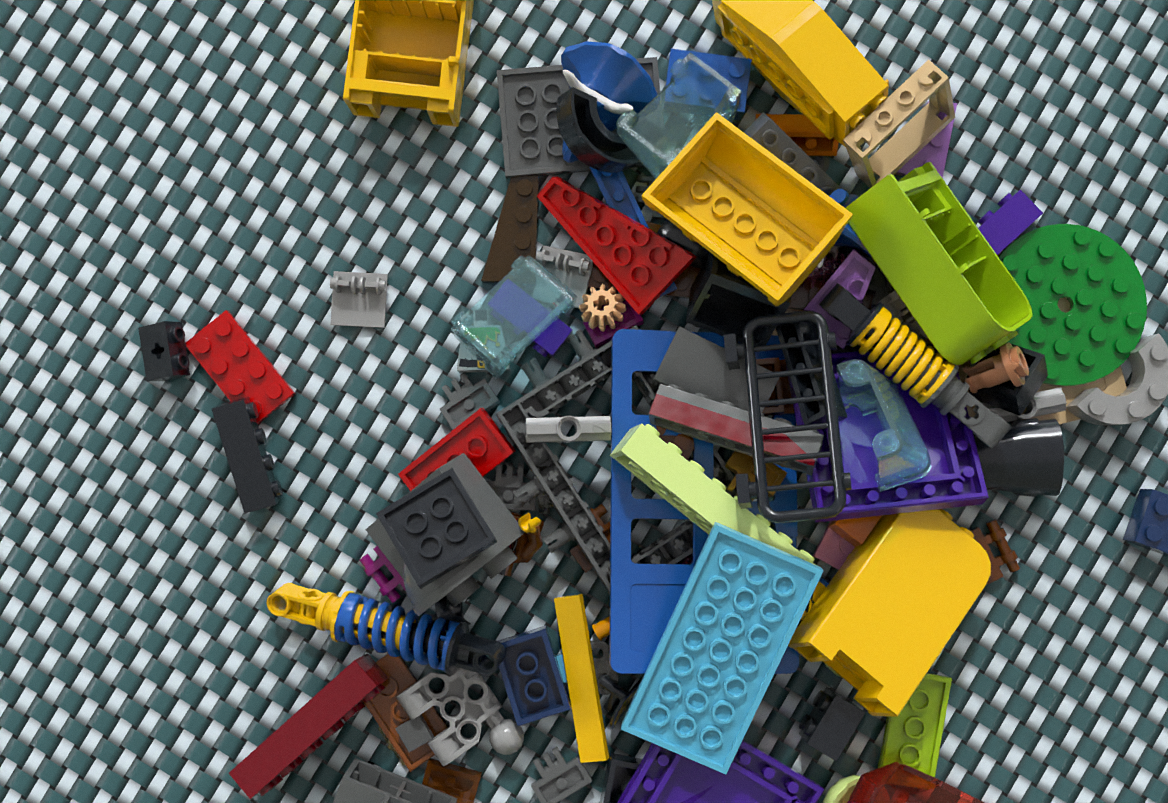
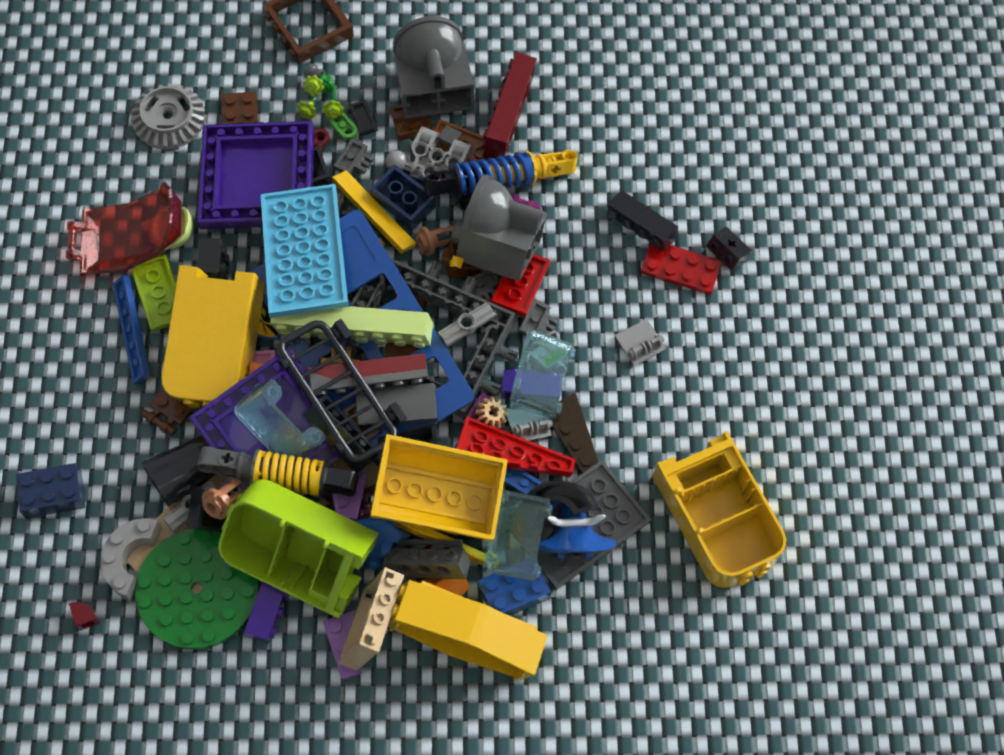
camera: 145 degrees right, 20 degrees down
black plate [376,468,497,589] -> none
none -> blue plate [113,275,150,384]
none -> nougat piece [416,225,454,256]

